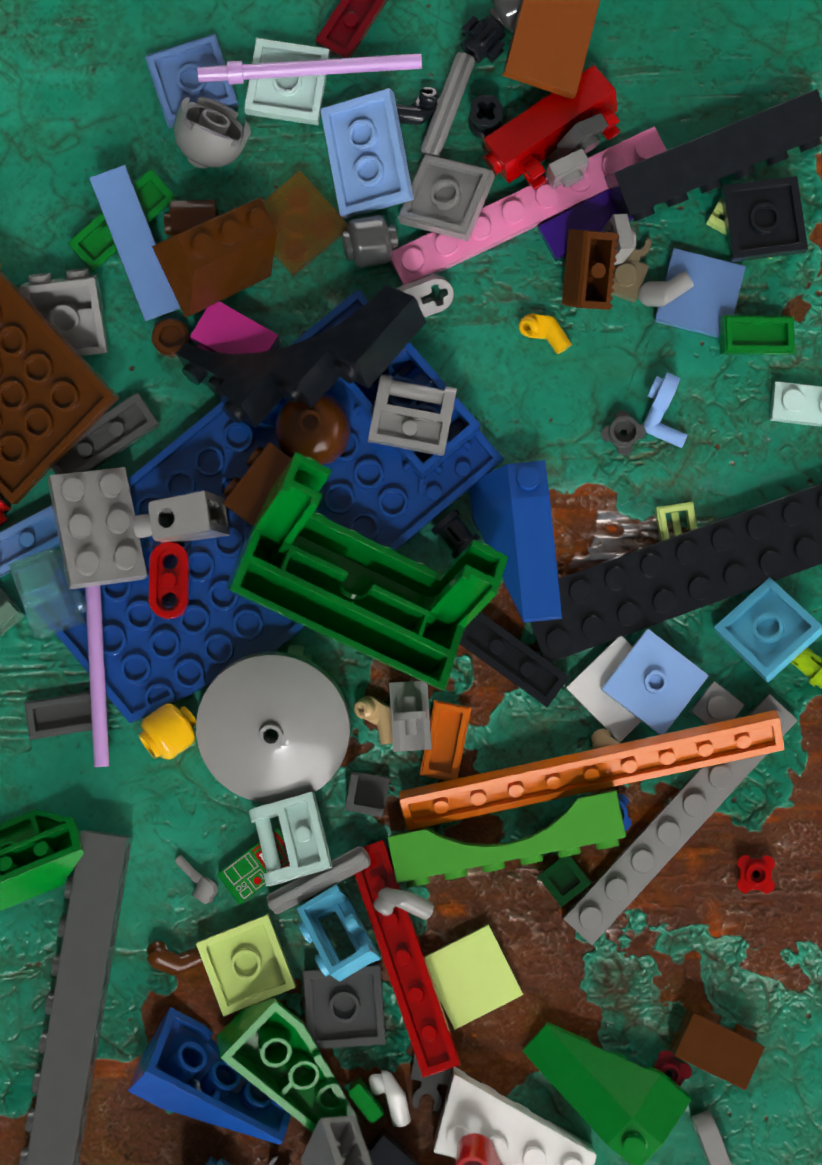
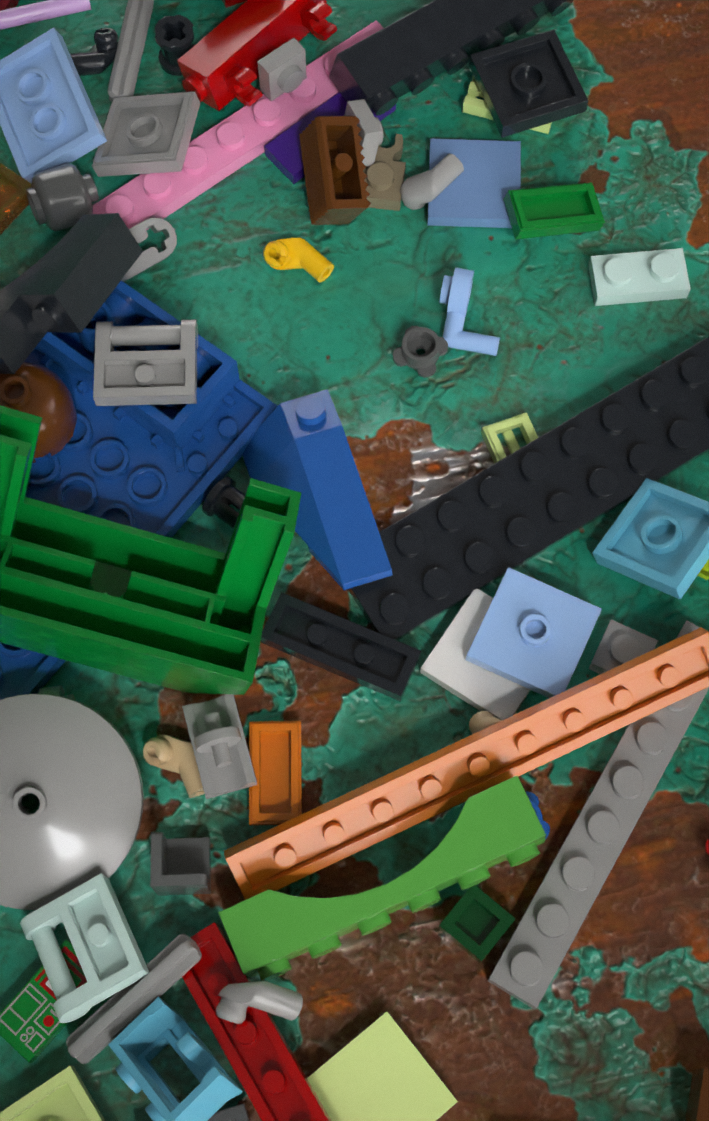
camera: 10 degrees left, 15 degrees down
dark grey plate [548,113,609,162] -> none

